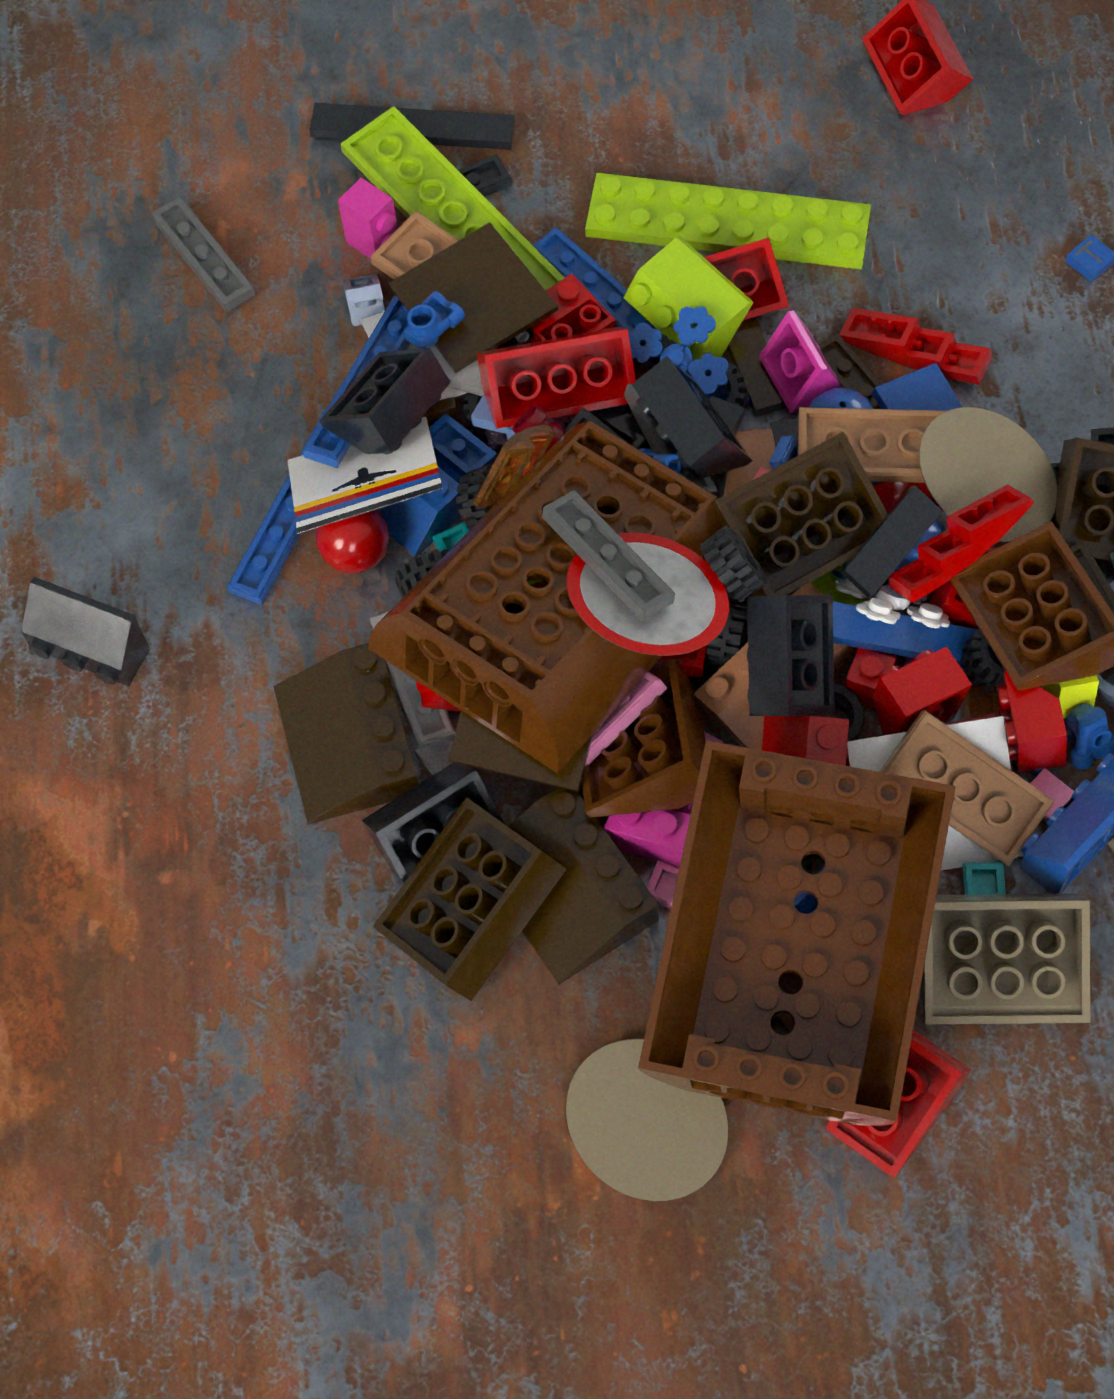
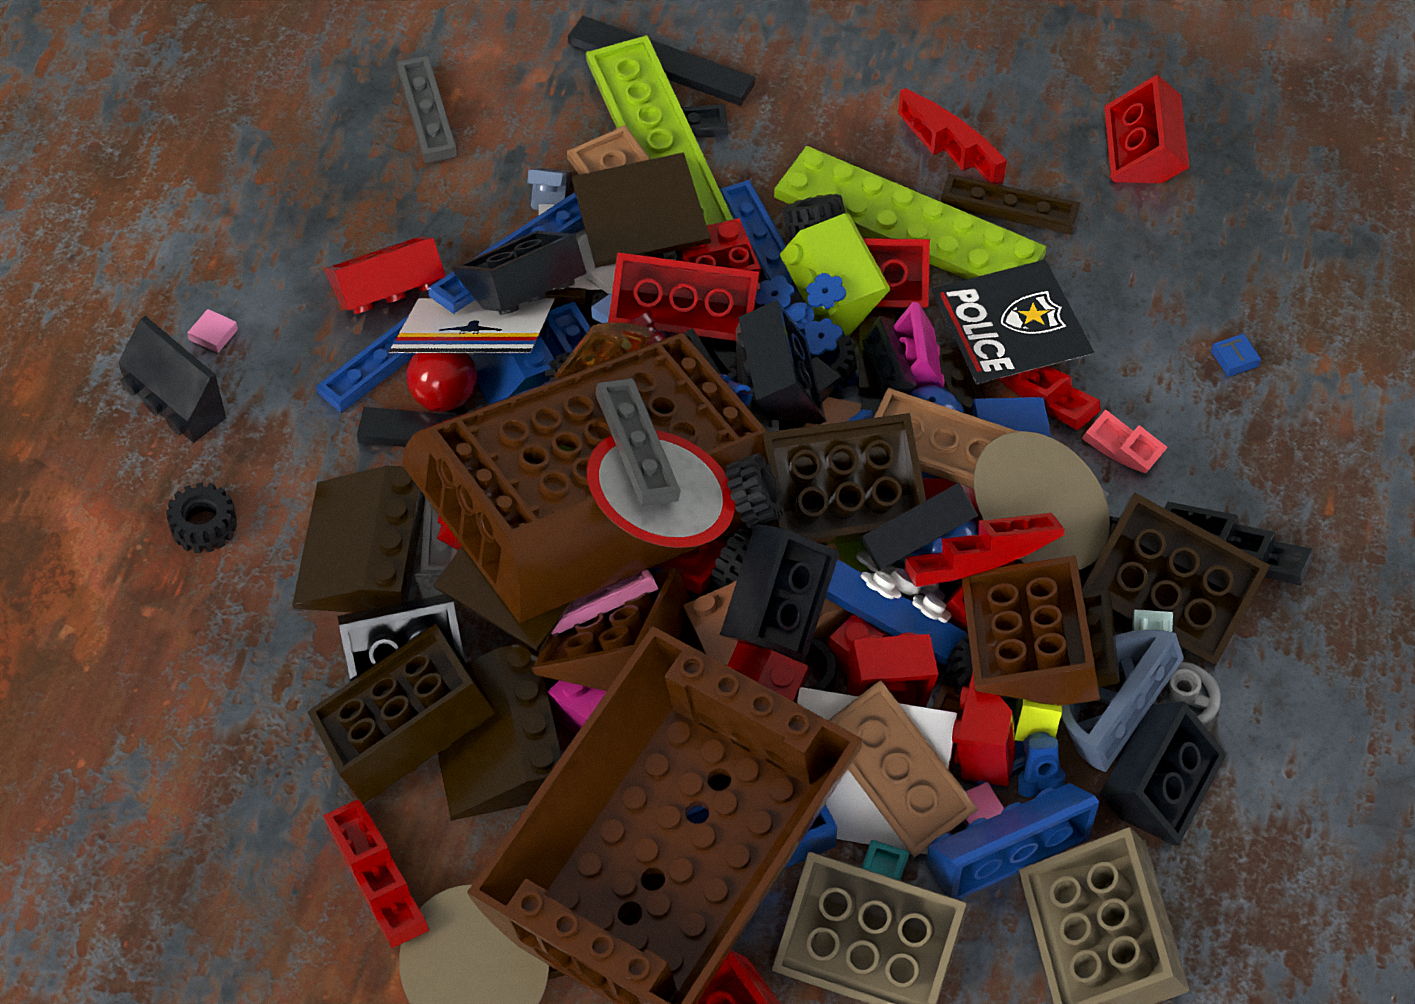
camera: 15 degrees right, 10 degrees down
dark pink brick [338,178,398,258] -> none
blue plate [403,291,465,348] -> none
none -> black tyre [166,482,237,553]
none -> bright pink tile [187,309,238,353]
none -> red slope [323,799,429,949]
none -> red slope [324,236,446,314]
none -> black tile [357,407,459,447]
none -> black tyre [782,194,845,238]
none -> black tile [862,316,917,397]
none -> red slope [898,88,1007,185]
none -> black sticker [931,259,1095,384]
none -> dark brown tile [941,174,1080,235]
none -> coral slope [1082,409,1167,474]

